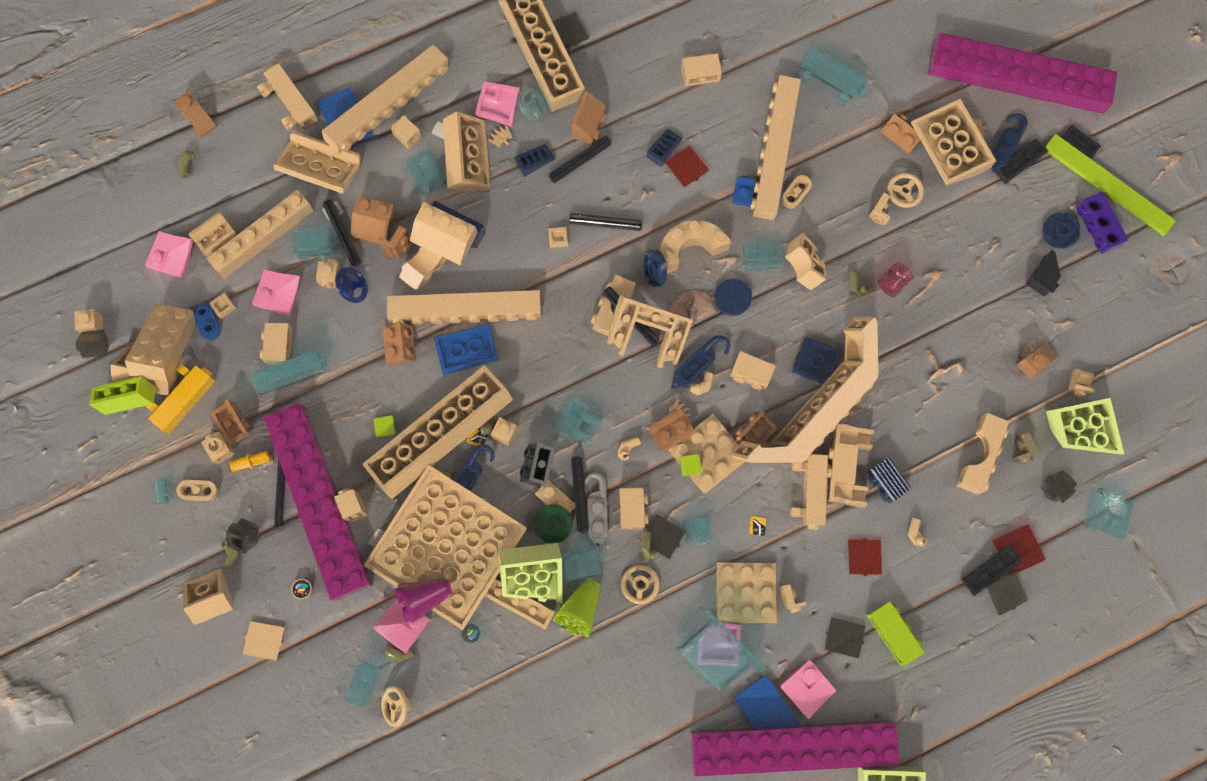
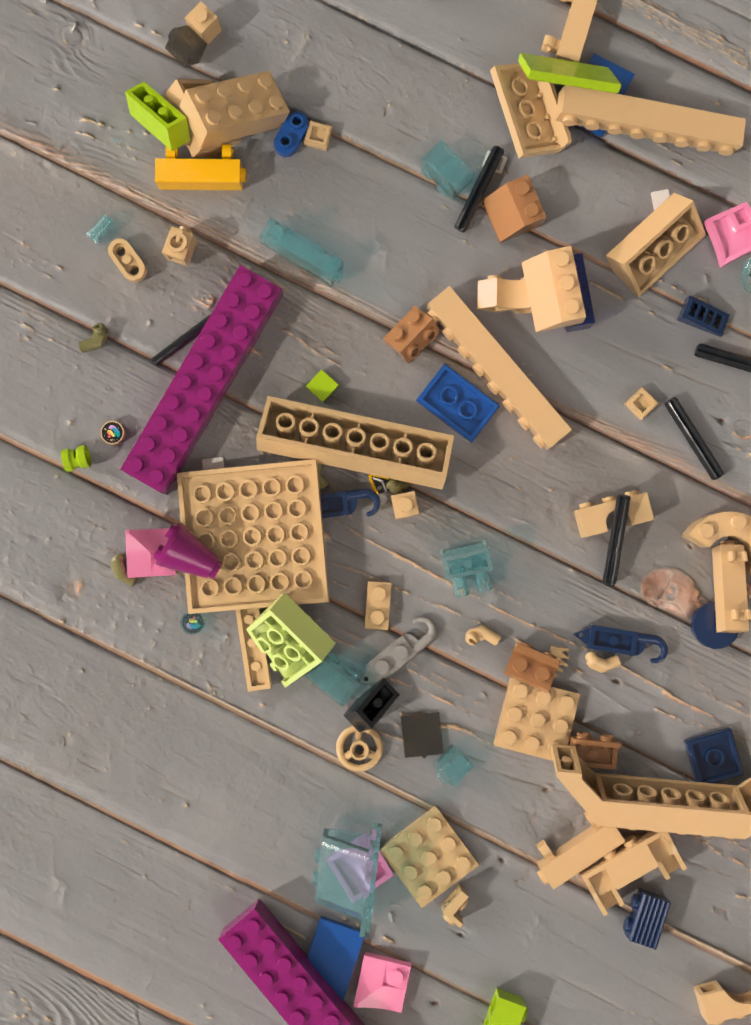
camera: 60 degrees right, 10 degrees up
bright pink plate [145,231,193,279] -> none
tan slope [183,568,233,625] -> none
tan bracket [189,212,237,257] -> none
tan brick [206,190,313,279] -> none
medium nougat bracket [210,399,251,446] -> none
clear smoke brick [226,518,260,554] -> none
yellow axle [229,451,270,473] -> none
tan piece [242,621,285,661] -> none
bright pink plate [252,269,301,316] -> none
tan brick [260,323,292,365] -> none
tan brick [316,258,342,289] -> none
tan brick [334,488,368,523] -> none
clear blue piece [335,267,368,303] -> none
clear light blue brick [344,661,384,708] -> none
medium nougat bracket [378,226,411,260] -> none
tan piece [381,685,410,727] -> none
tan brick [391,115,421,149] -> none
clear light blue plate [405,150,447,195] -> none
tan piece [488,125,512,148] -> none
black brick [520,443,555,487] -> none
dark green tile [533,504,573,544] -> none
lime cone [553,579,601,637] -> none
black axle [571,456,589,533] -> none
tan wedge [607,295,693,368] -> none
tan brick [619,488,648,530] -> none
olive arm [640,532,657,561] -> none
dark blue tile [643,249,667,287] -> none
lime tile [679,454,702,477] -> none
tan brick [730,351,776,391] -> none
sticker [749,516,766,536] -> none
clear smoke piece [824,617,866,659] -> none
clear red piece [848,538,882,577] -> none
tan arm [908,518,927,547] -> none
none -> lime wheel [61,445,92,472]
none -> black slope [343,678,400,732]
none -> lime tile [518,53,621,93]
none -> tan brick [712,541,751,633]

